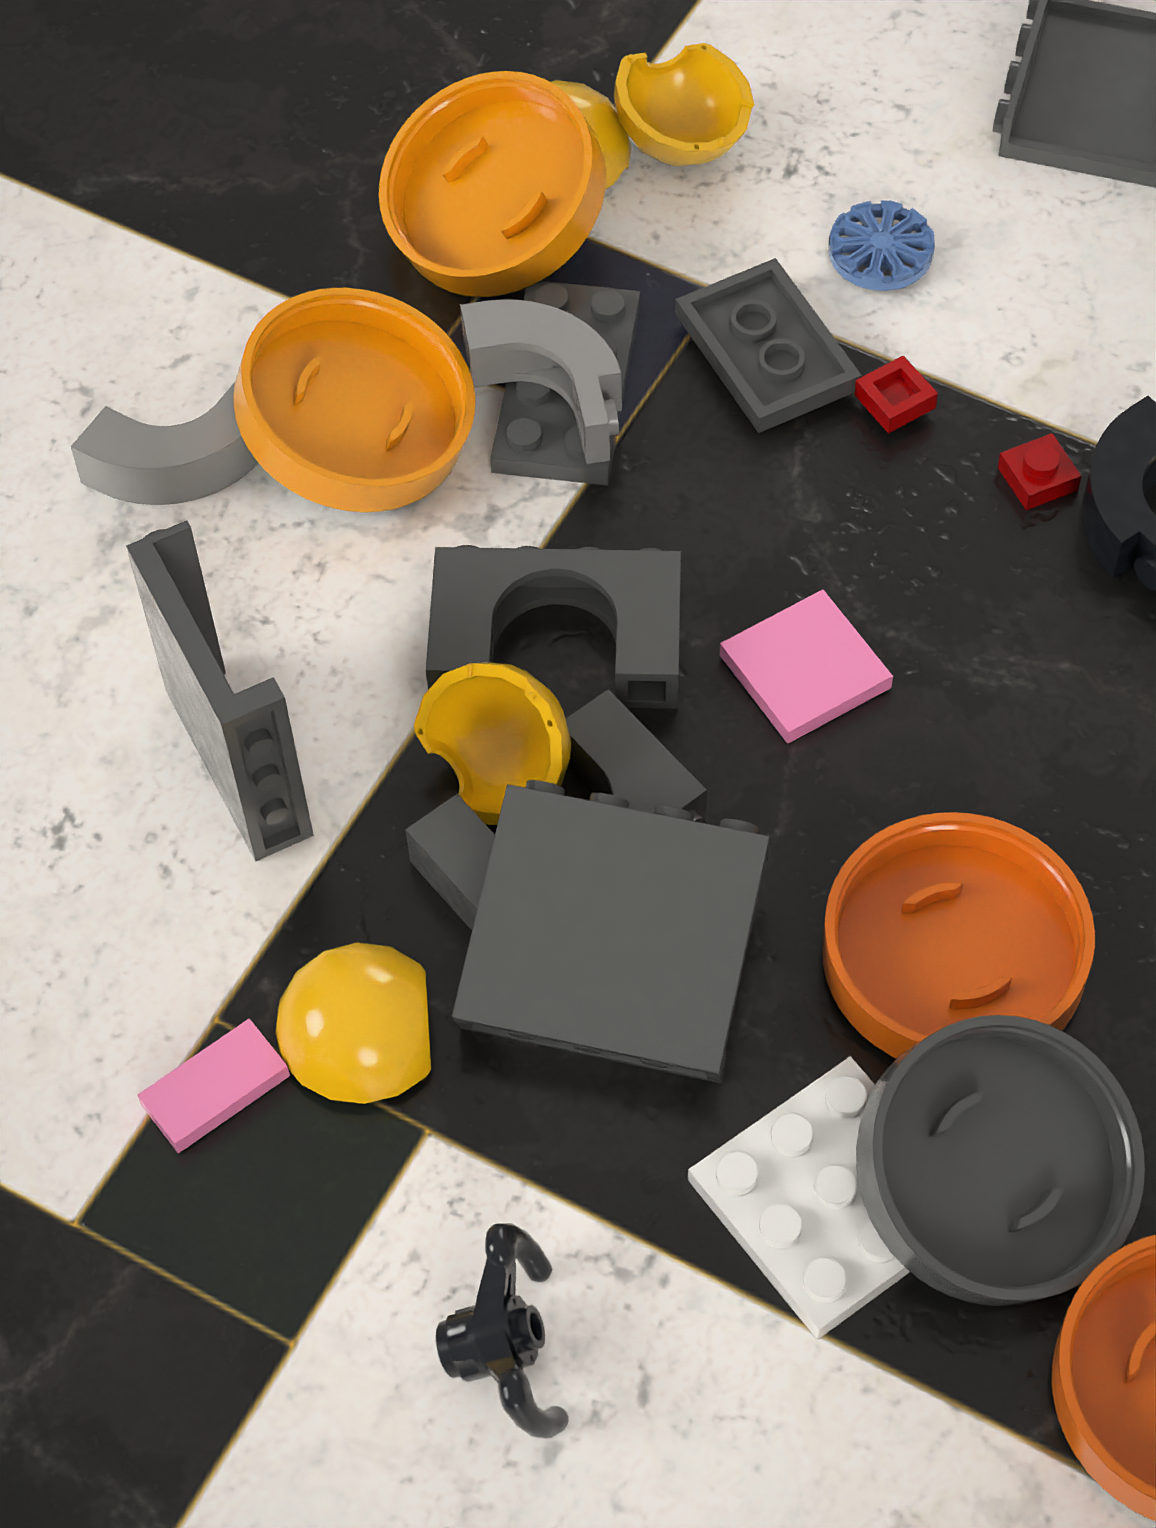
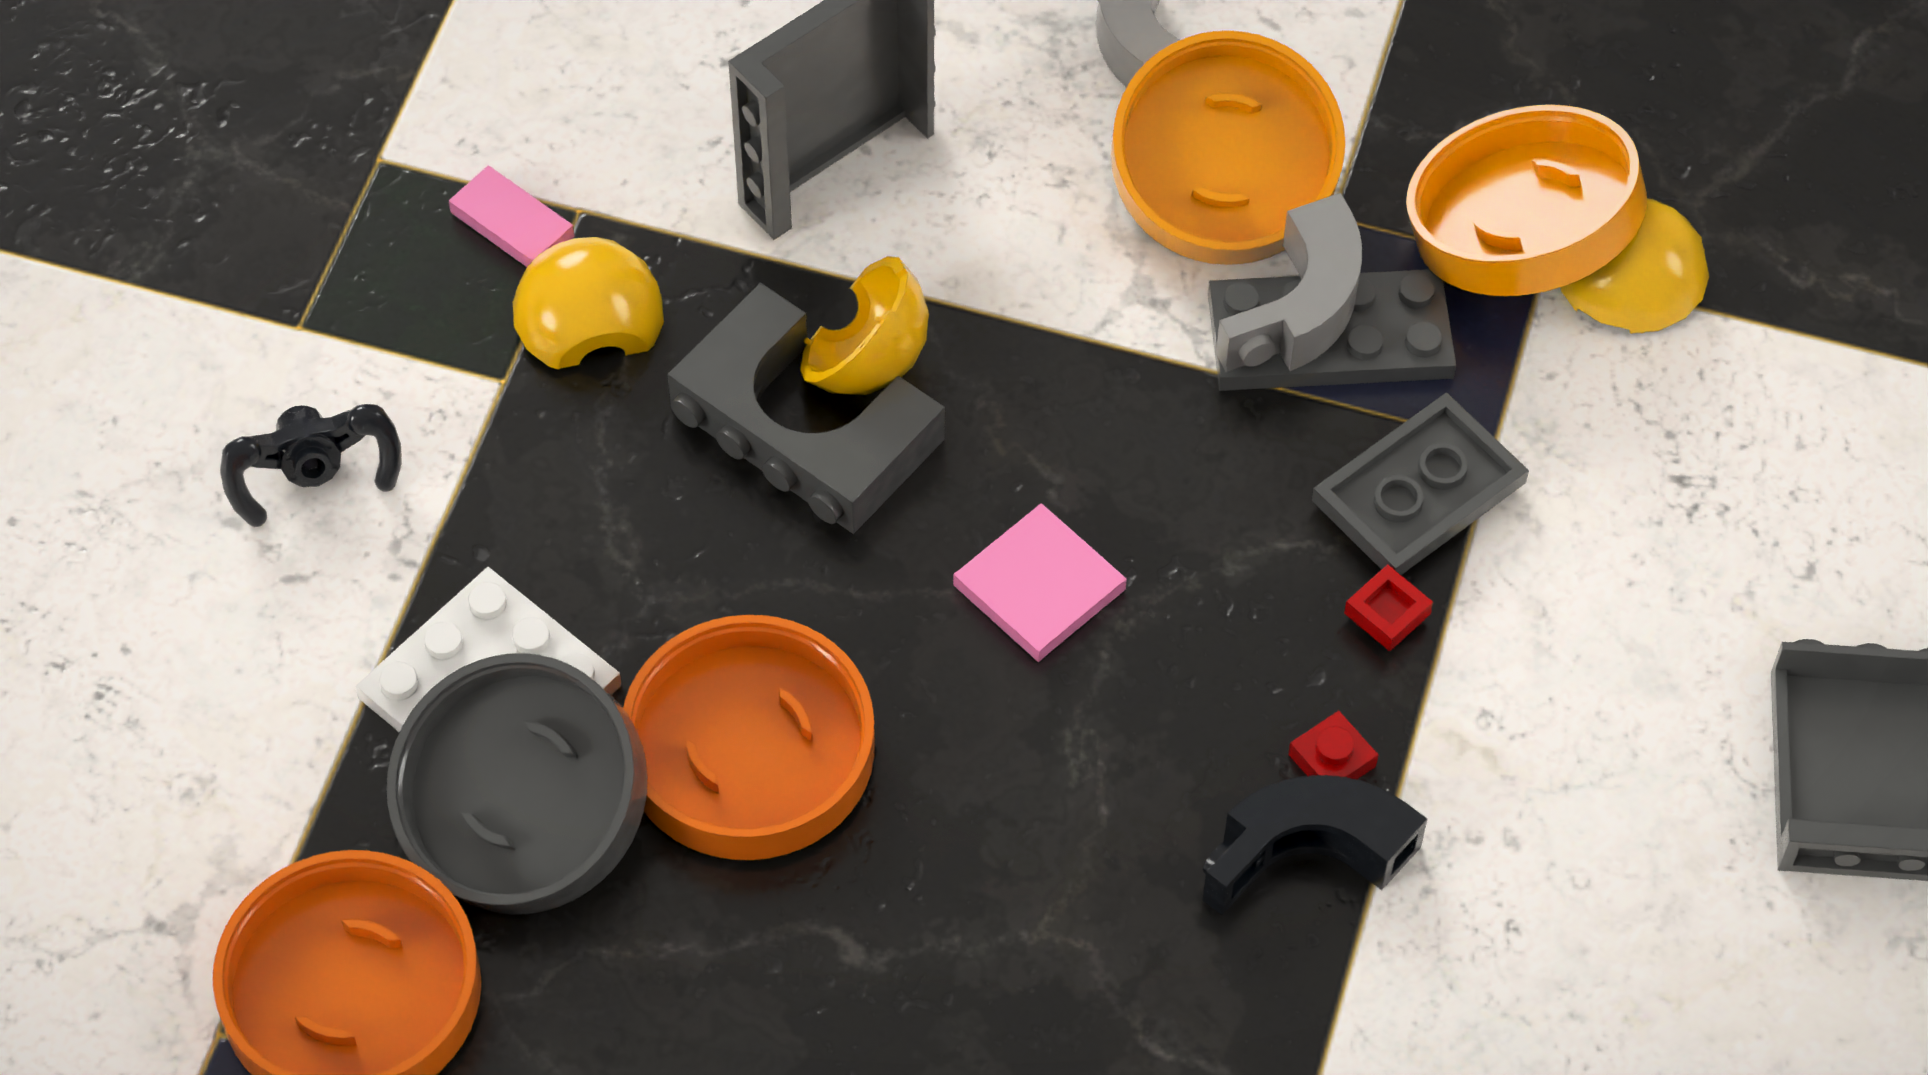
camera: 75 degrees right, 0 degrees up
dark grey arch [426,545,681,709] -> none
dark grey panel [452,780,770,1084] -> none
yellow cylinder [614,43,754,166] -> none
medium blue wheel [828,200,935,291] -> none

